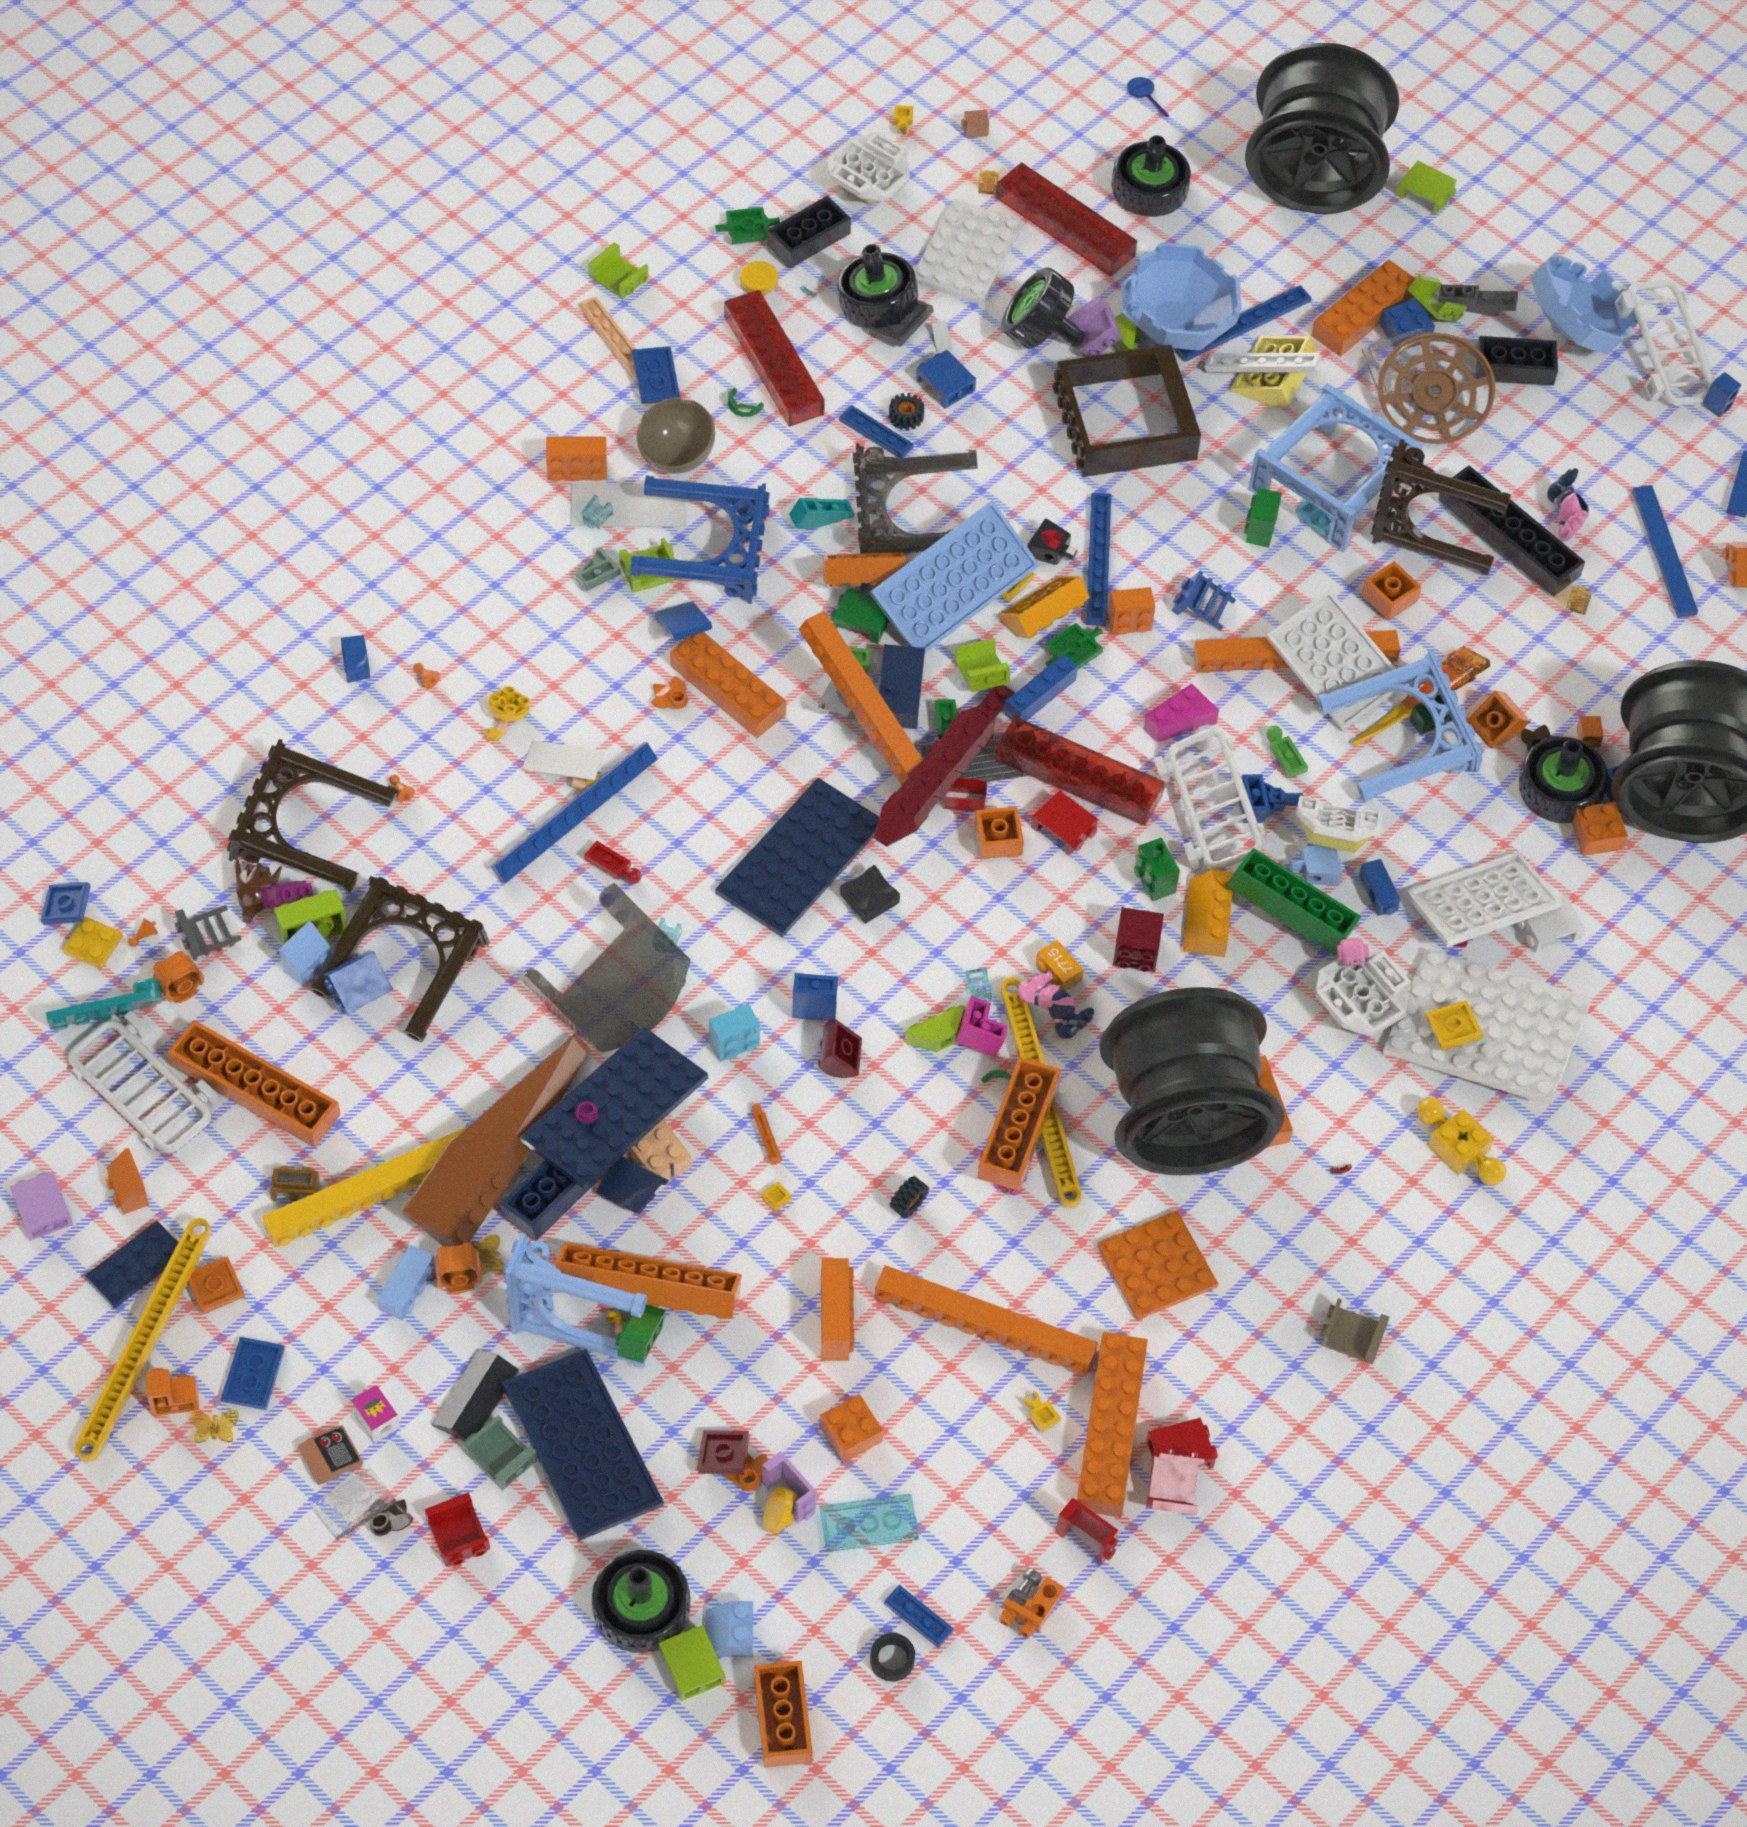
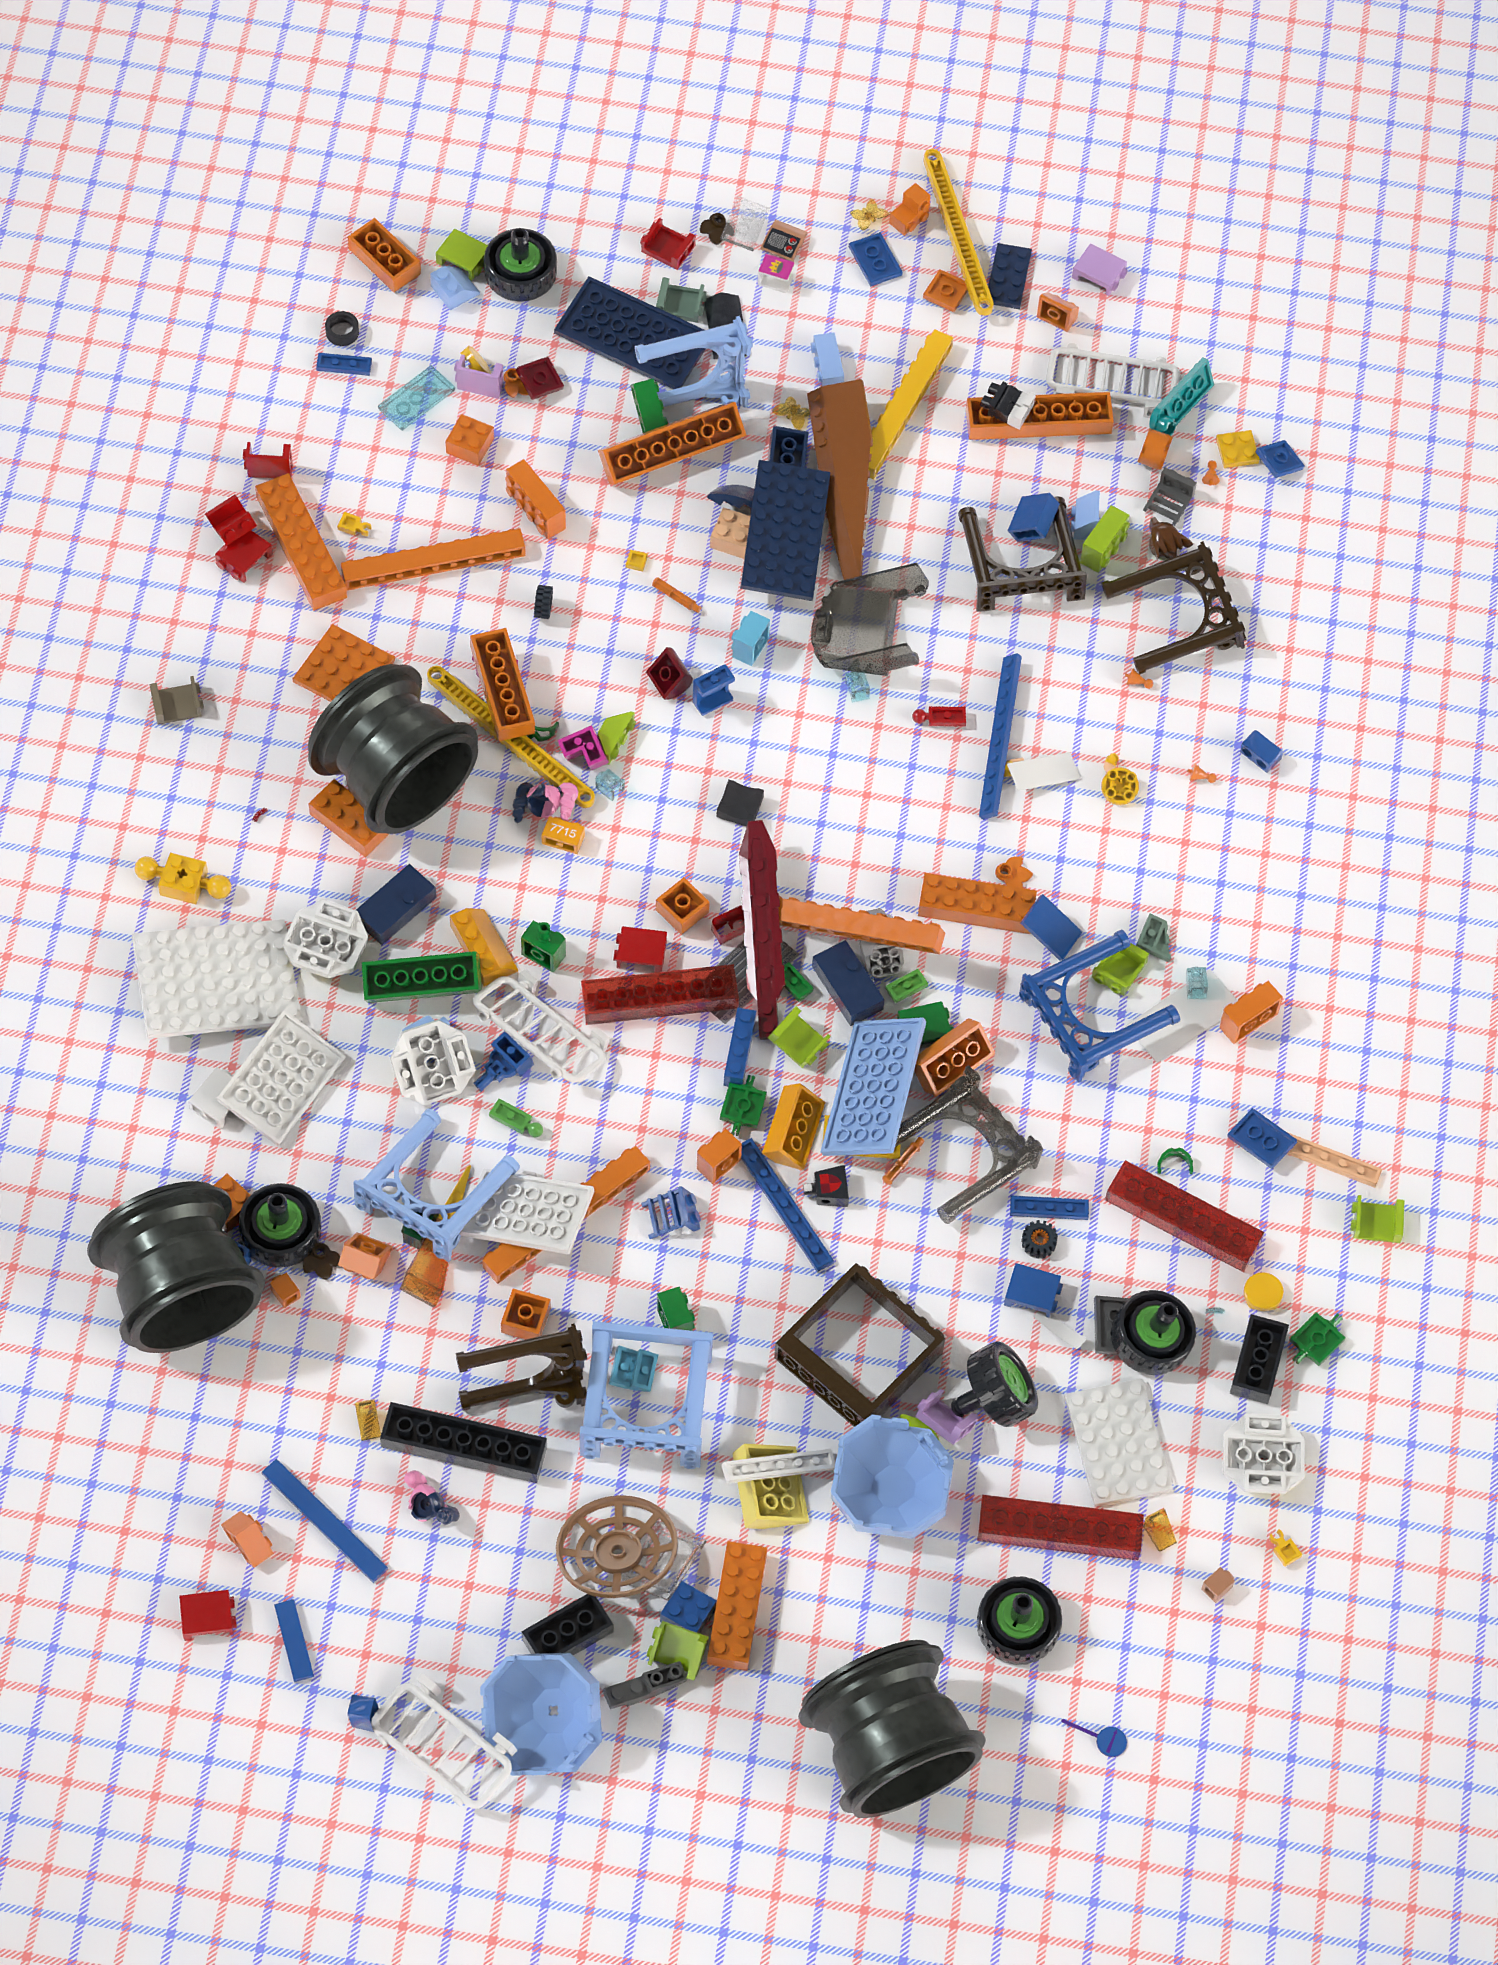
camera: 145 degrees right, 5 degrees up
magenta window [260,880,313,908] -> none
pearl gold window [270,1165,320,1201] -> none
orange brick [434,1243,483,1293] -> none
magenta plate [576,1102,598,1123] -> none
yellow arm [607,1310,624,1339] -> none
dark tan piece [636,398,715,474] -> none
dark blue plate [715,778,879,938] -> none
teal slope [789,498,855,530] -> none
orange hips [999,1568,1065,1639] -> none
dark red brick [1112,907,1164,972] -> none
dark pink wedge [1143,683,1219,742] -> none
blue tile [1174,285,1312,362] -> none
bright pink head [1337,937,1369,967] -> none
blue brick [1359,859,1401,916] -> none
lime panel [1396,160,1457,215] -> none
yellow plate [1426,1000,1483,1051] -> none
none -> dark blue brick [356,864,437,945]
none -> black hips [980,381,1036,430]

